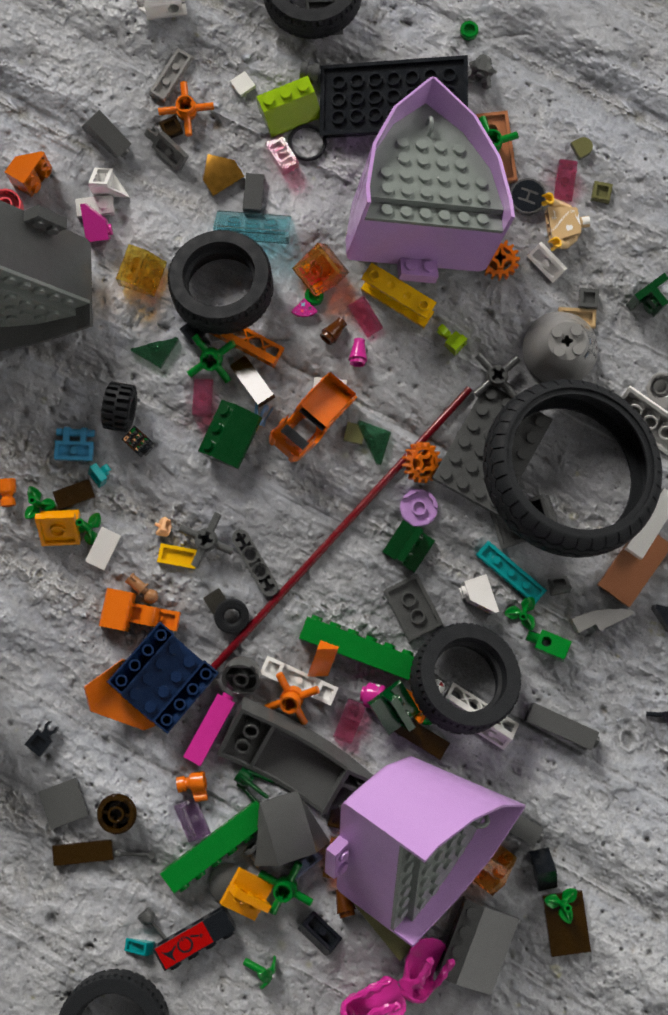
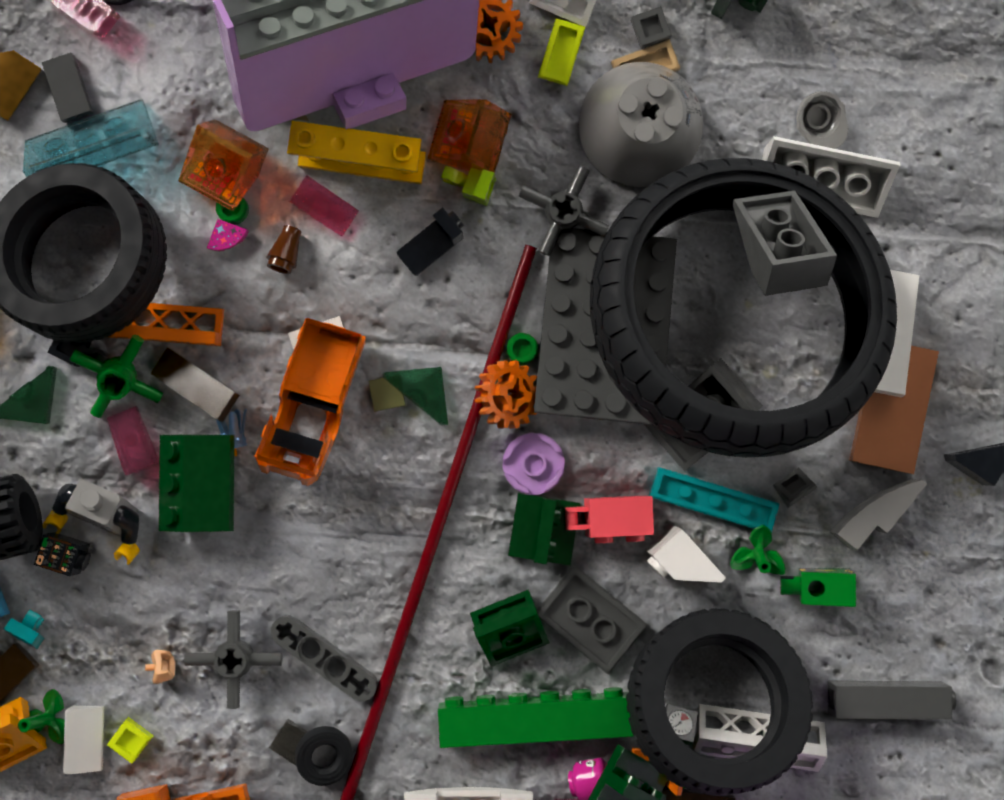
camera: 20 degrees left, 5 degrees up
medium nougat pin [125,573,159,604] -> none
yellow tile [157,543,197,569] -> none
orange slope [307,640,339,677] -> none
dark pink cone [348,338,367,367] -> none
none -> torso [42,479,140,565]
none -> neon yellow tile [107,717,154,764]
none -> black bracket [397,207,464,276]
none -> clear orange slope [427,99,512,174]
none -> dark green bracket [470,589,550,667]
none -> green tile [507,333,538,365]
none -> neon yellow tile [538,18,585,86]
none -> coral brick [565,495,654,543]
none -> dark grey slope [733,190,837,296]

